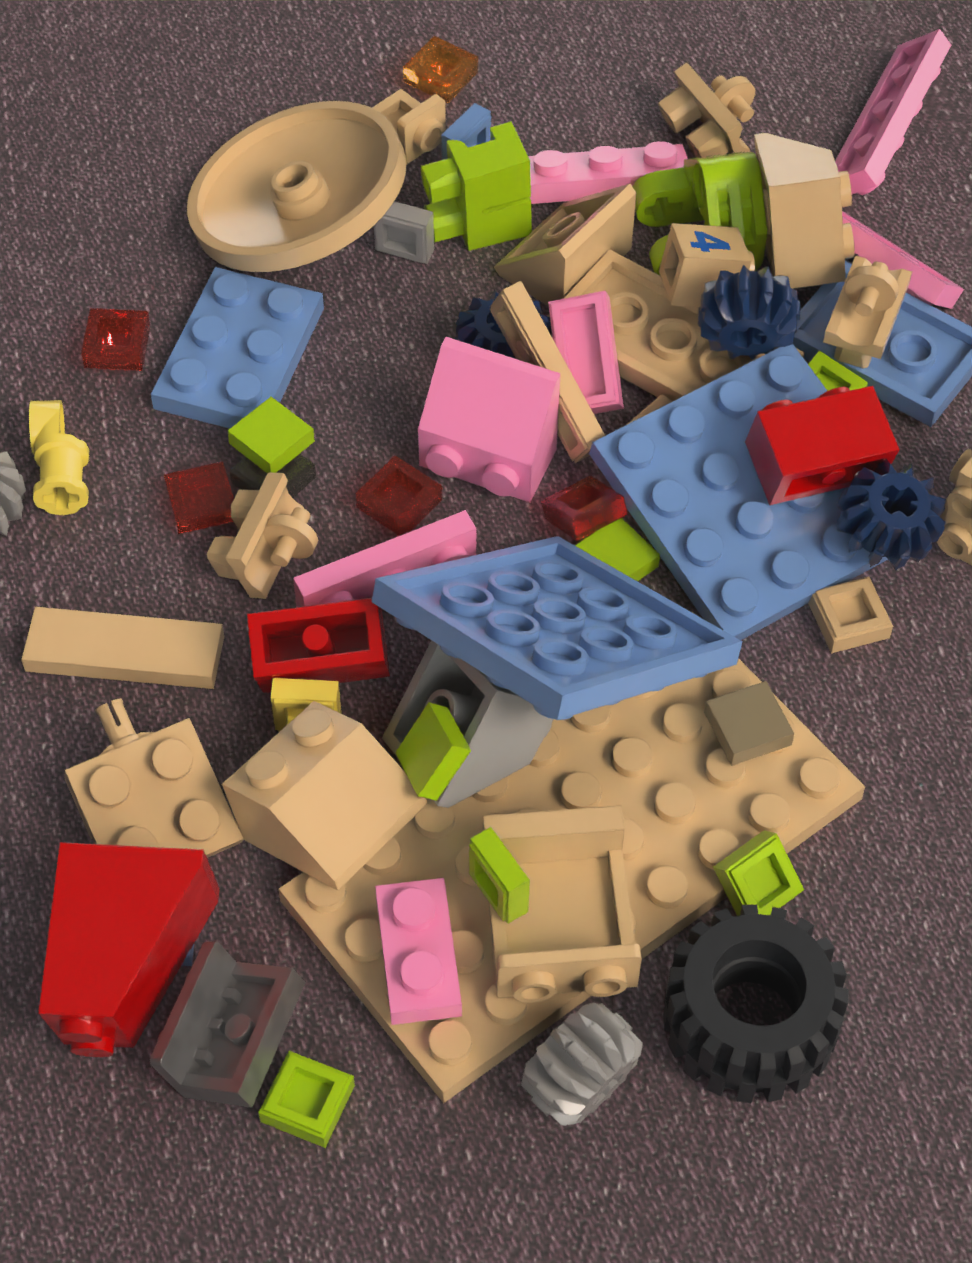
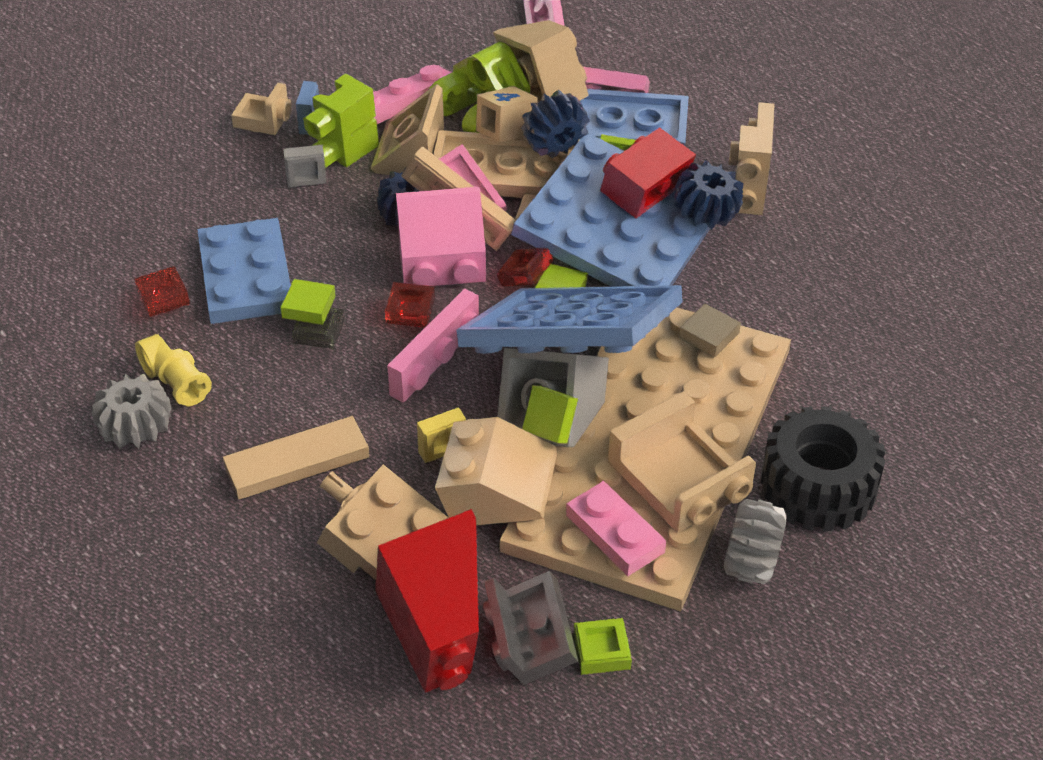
camera: 30 degrees left, 10 degrees down
clear red tile [163,461,234,534] -> none
tan dish [187,101,406,272] -> none
tan hips [207,472,318,599] -> none
red brick [247,598,390,693] -> none
clear orange plate [403,36,478,104] -> none
lime tile [469,827,530,924] -> none
tan hips [658,63,755,158] -> none
lime tile [713,830,804,916] -> none
tan tile [808,576,893,654] -> none
tan hips [823,255,912,368] -> none

